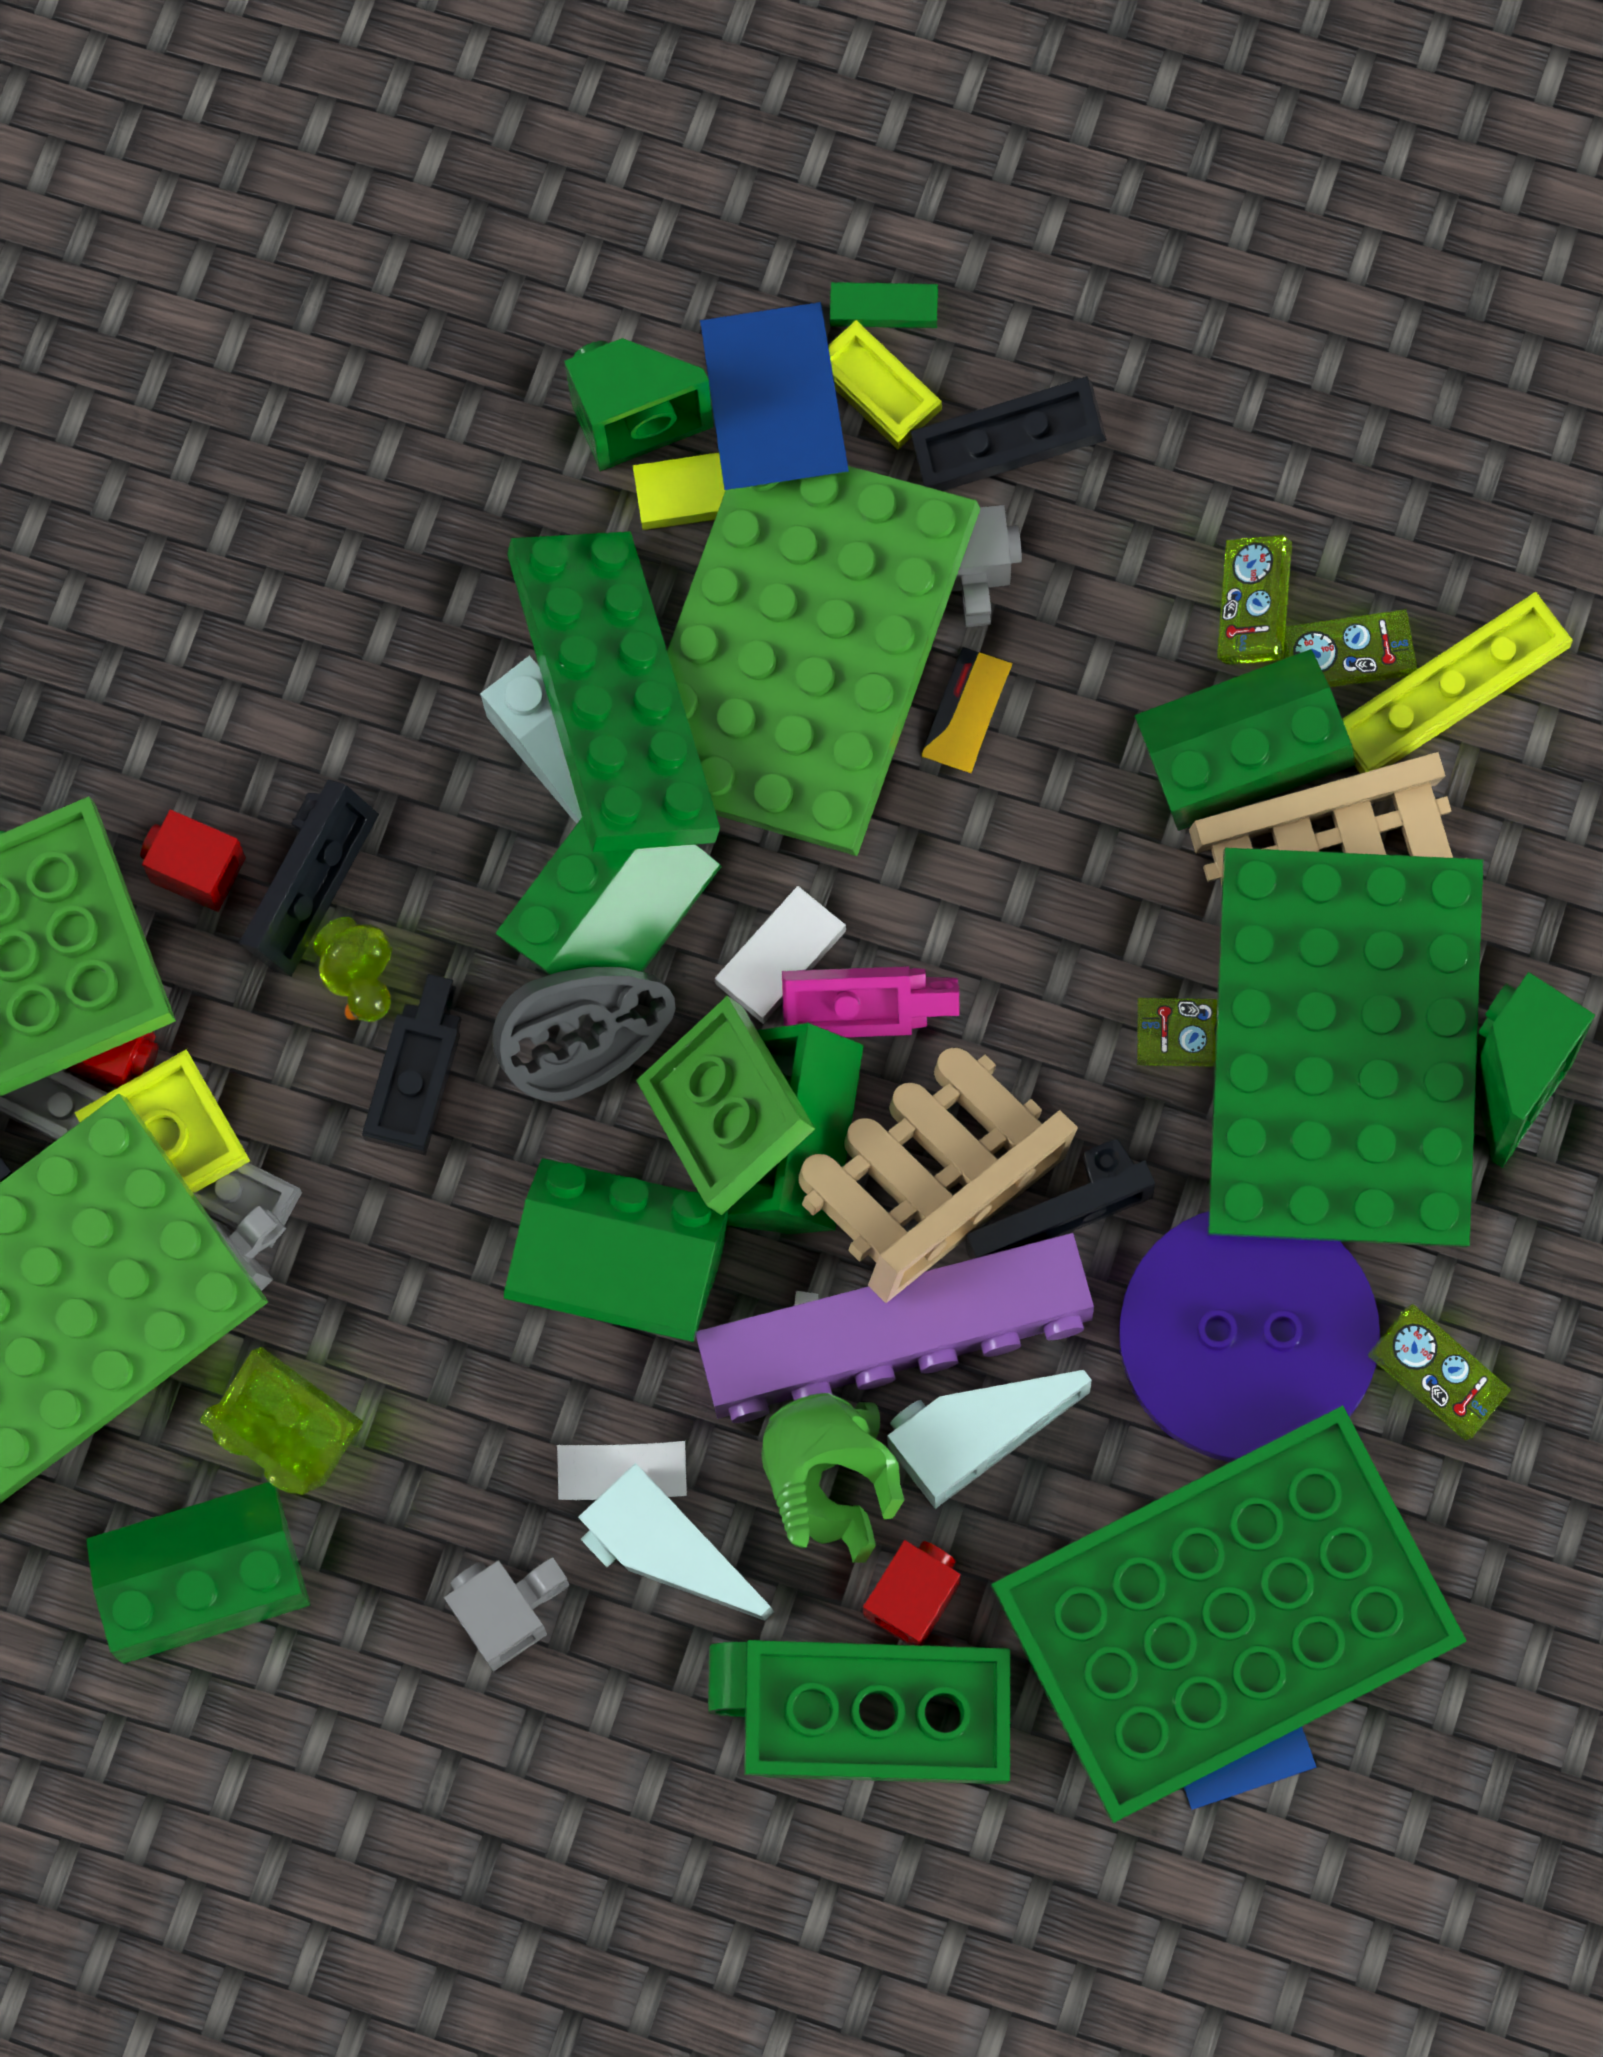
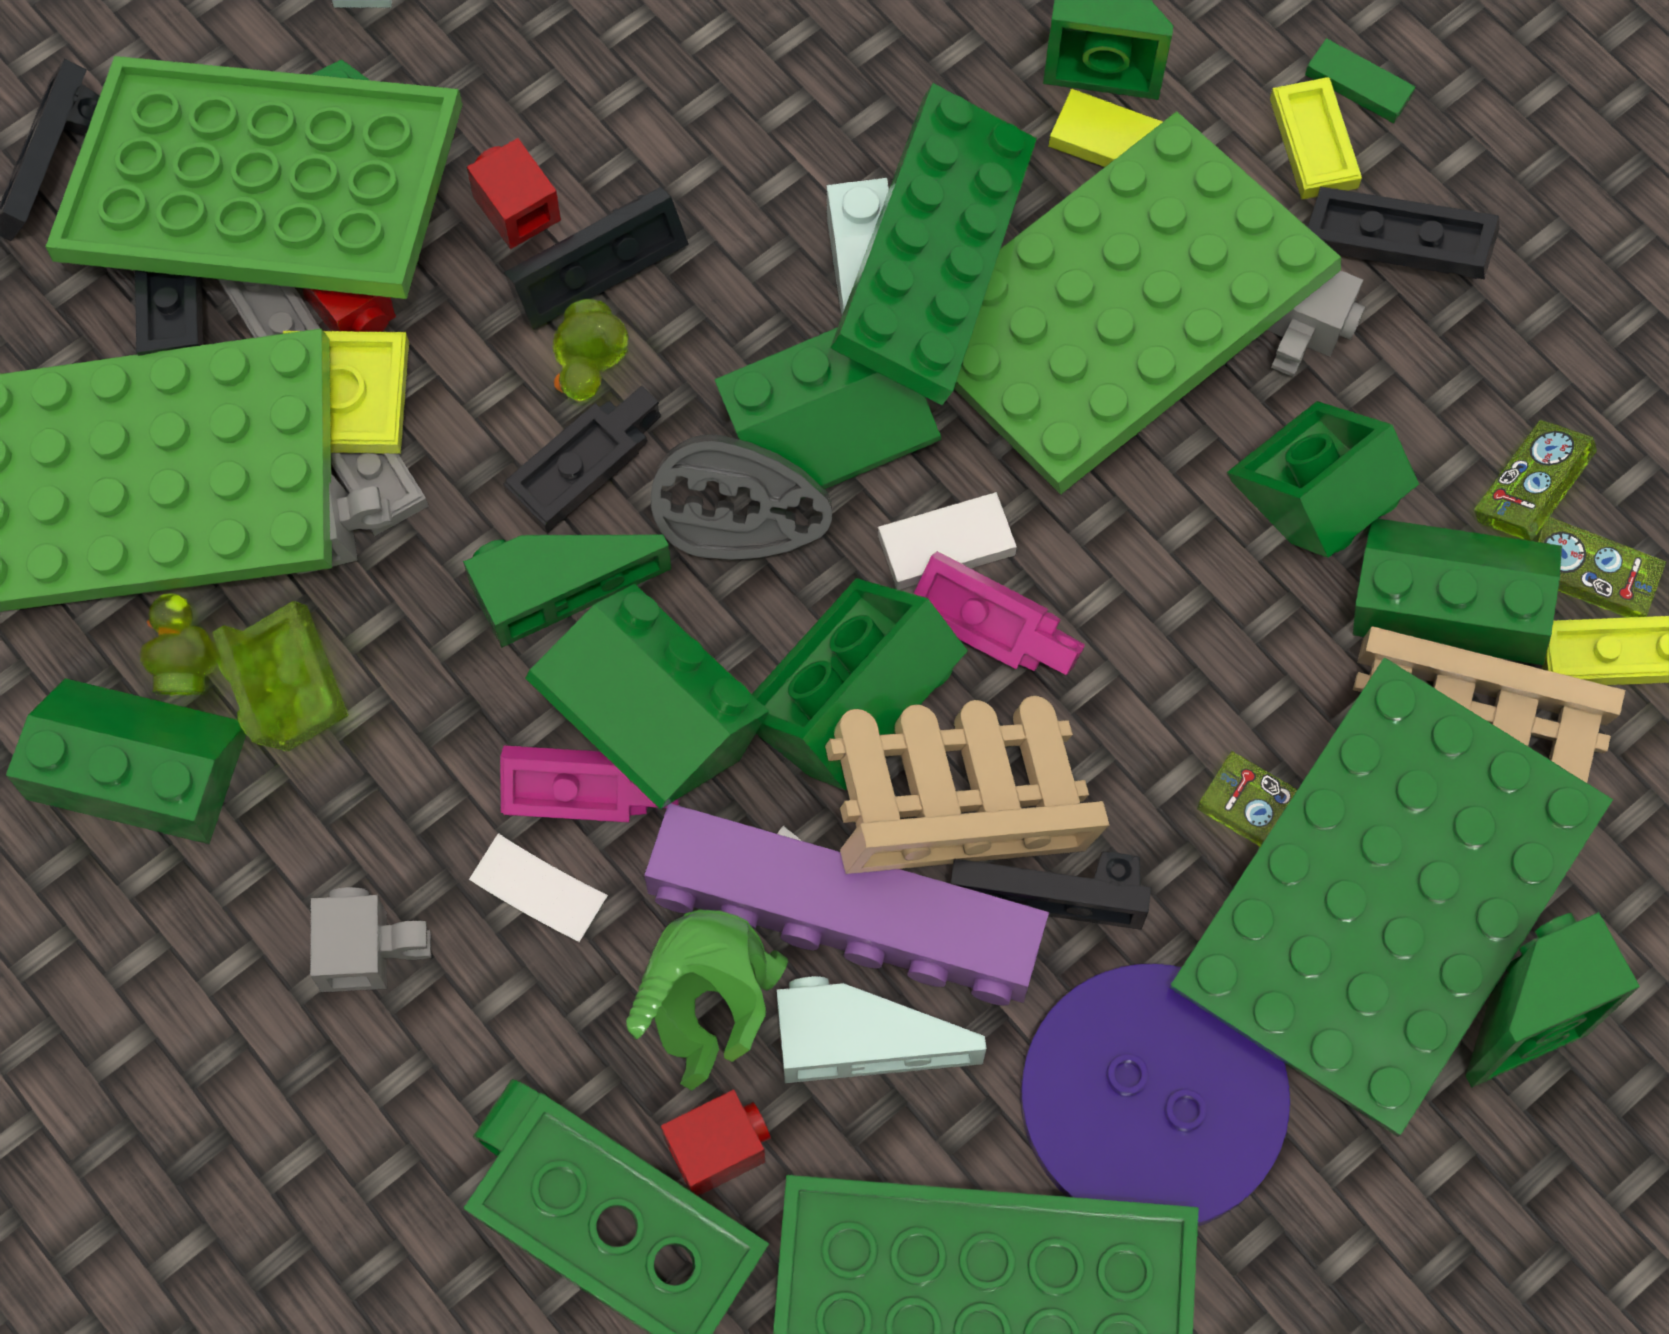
camera: 25 degrees right, 5 degrees down
light aqua slope [578,1463,774,1621] -> none
bright green plate [636,996,815,1215] -> none
blue sticker [700,302,849,490] -> none
yellow sticker [921,647,1013,773] -> none
clear neon green tile [1368,1304,1511,1441] -> none
none -> clear neon green animal [139,593,221,696]
none -> green slope [463,535,672,648]
none -> dark pink hinge [500,745,681,822]
none -> green slope [1227,401,1419,558]

